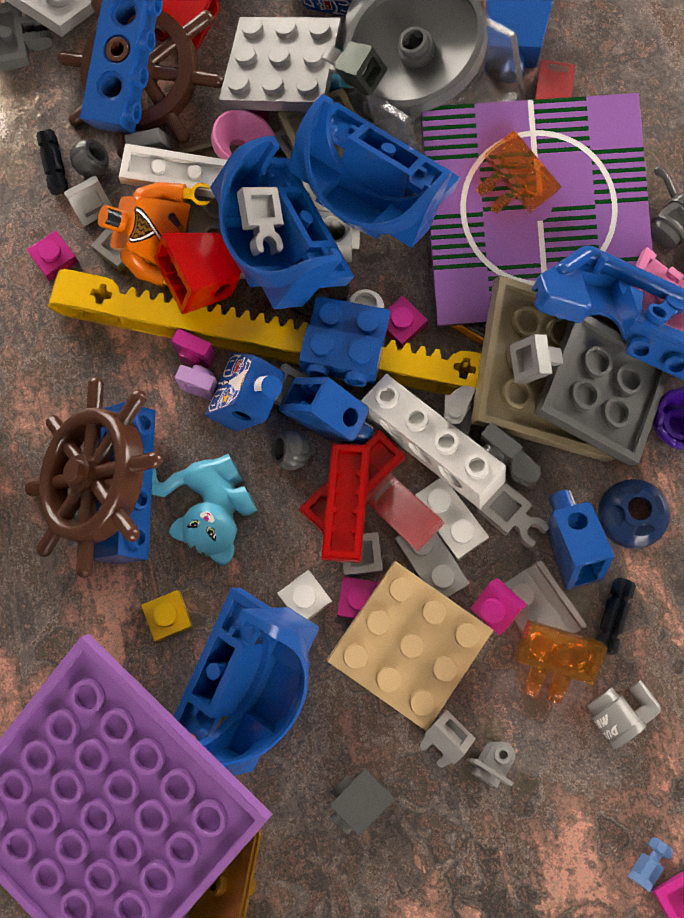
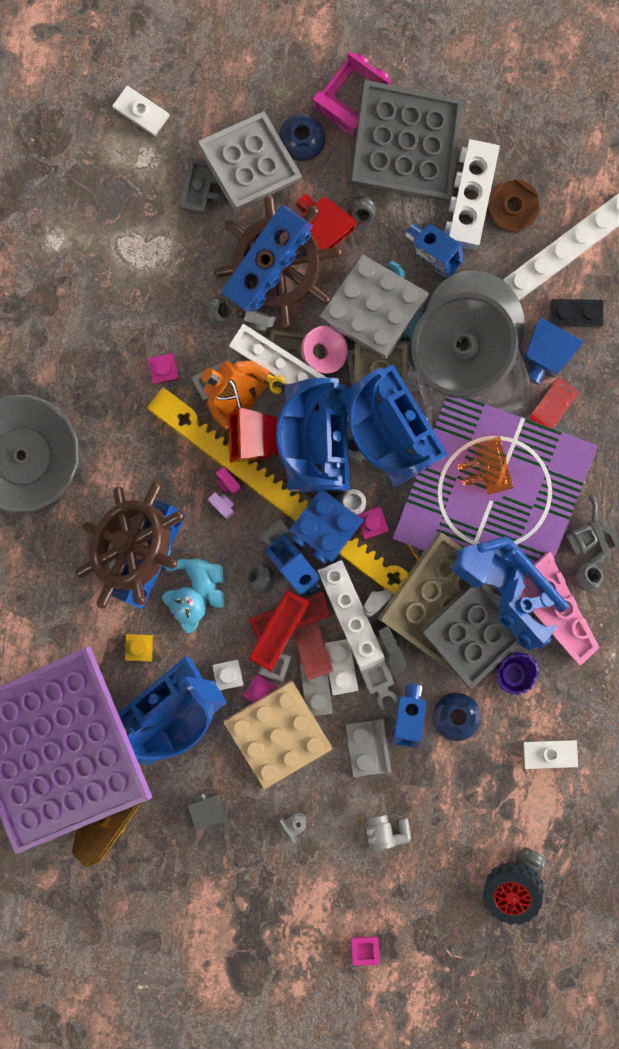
camera: 20 degrees right, 10 degrees up
black axle [36,129,69,196] -> none
light grey tile [64,176,113,227] -> none
blue torso [204,352,285,432] -> none
light grey plate [237,187,284,256] -> none
pearl dark grey piece [320,41,388,97] -> none
light grey tile [420,710,476,768] -> none
dark pink plate [470,578,527,636] -> none
light grey tile [509,334,563,384] -> none
clear orange hinge [514,619,608,704] -> none
black axle [594,577,636,655] -> none
medium blue piece [628,837,673,892] -> none

